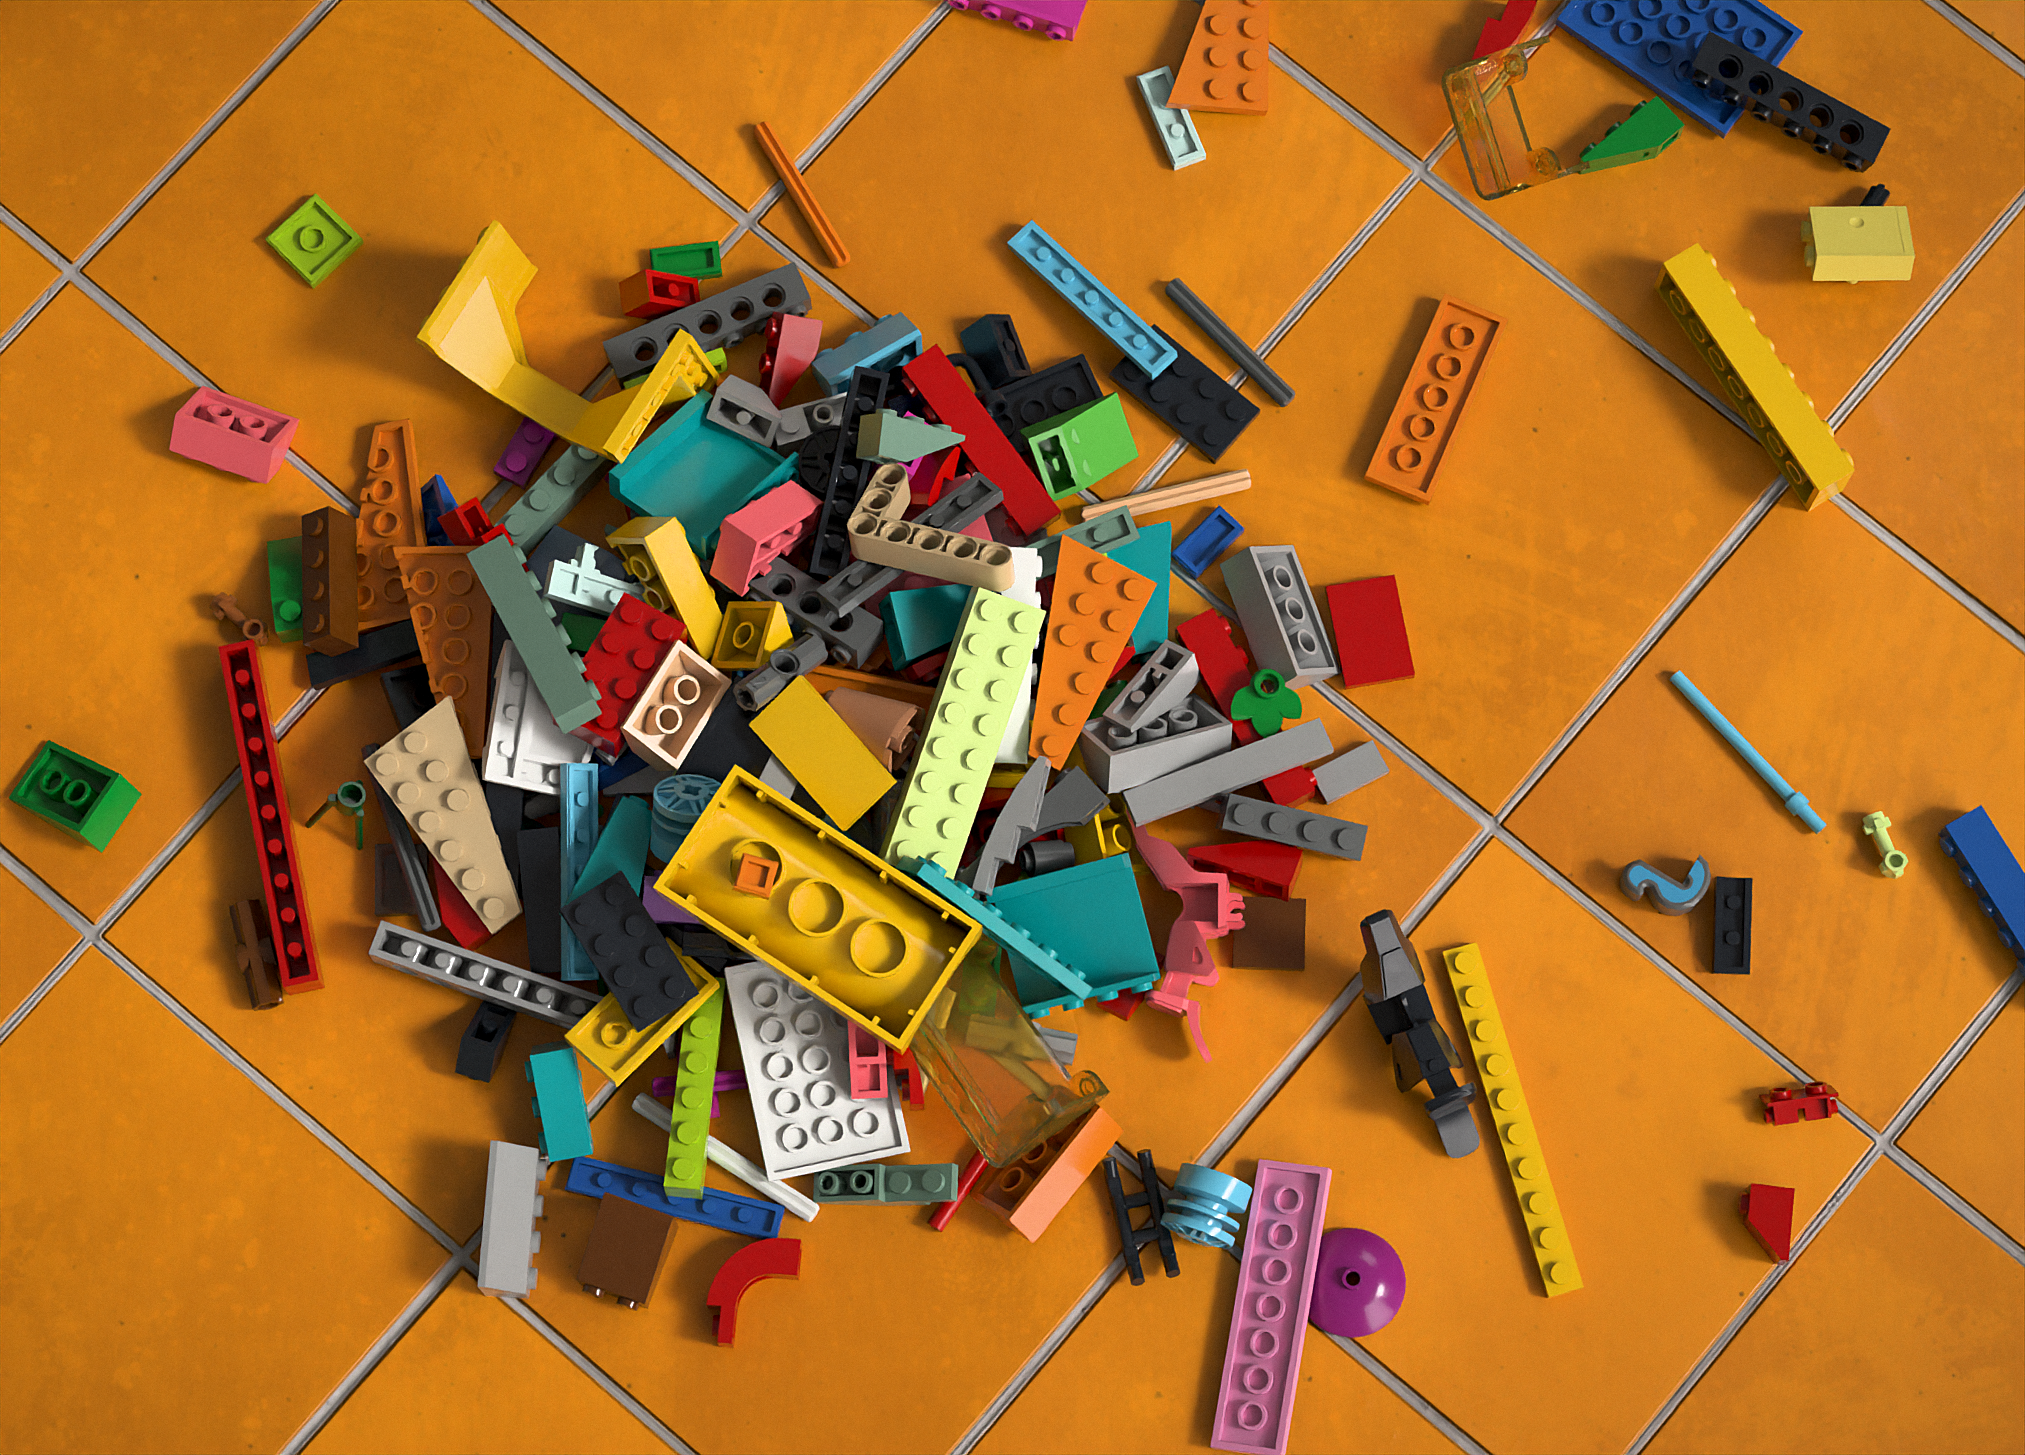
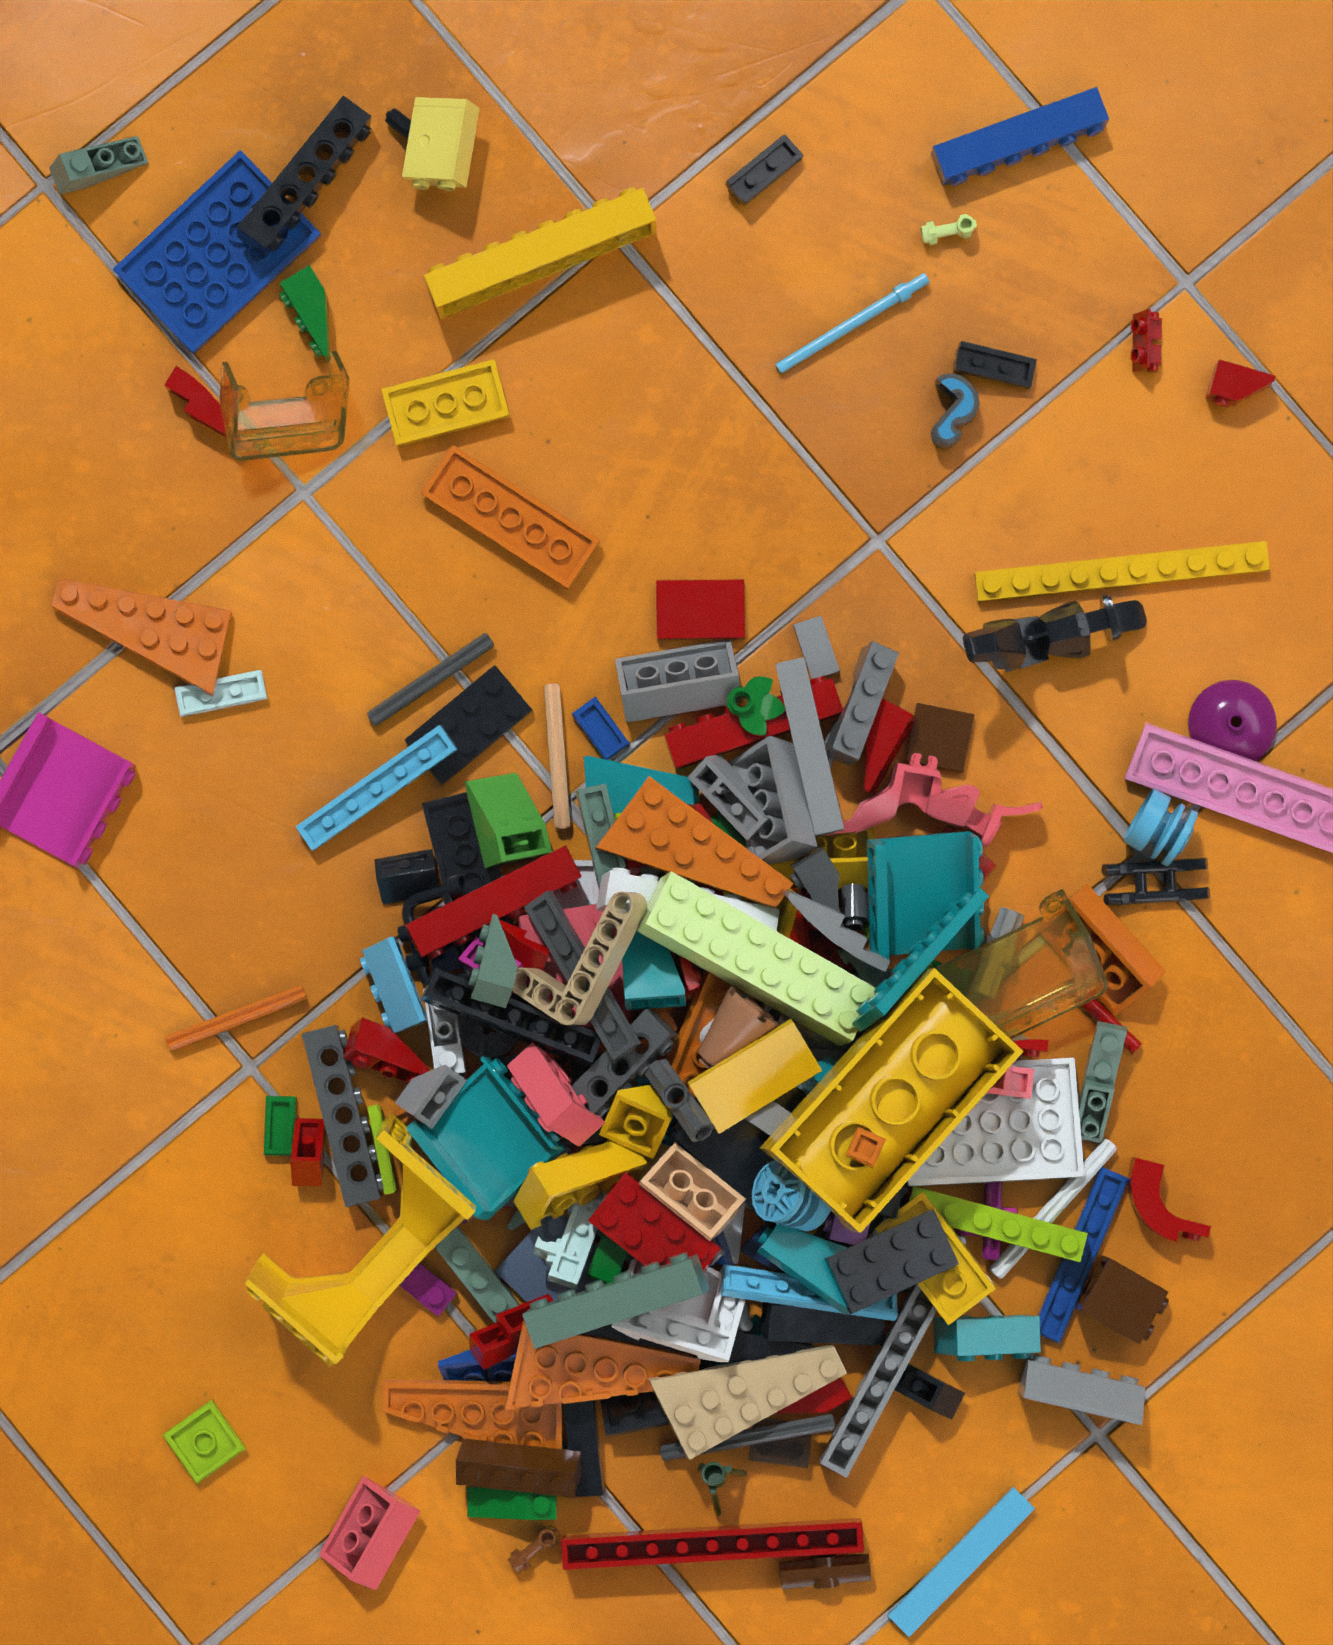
camera: 85 degrees left, 10 degrees up
none -> yellow plate [381,359,510,447]
none -> black hinge [725,134,804,206]
none -> medium azure tile [887,1487,1035,1637]

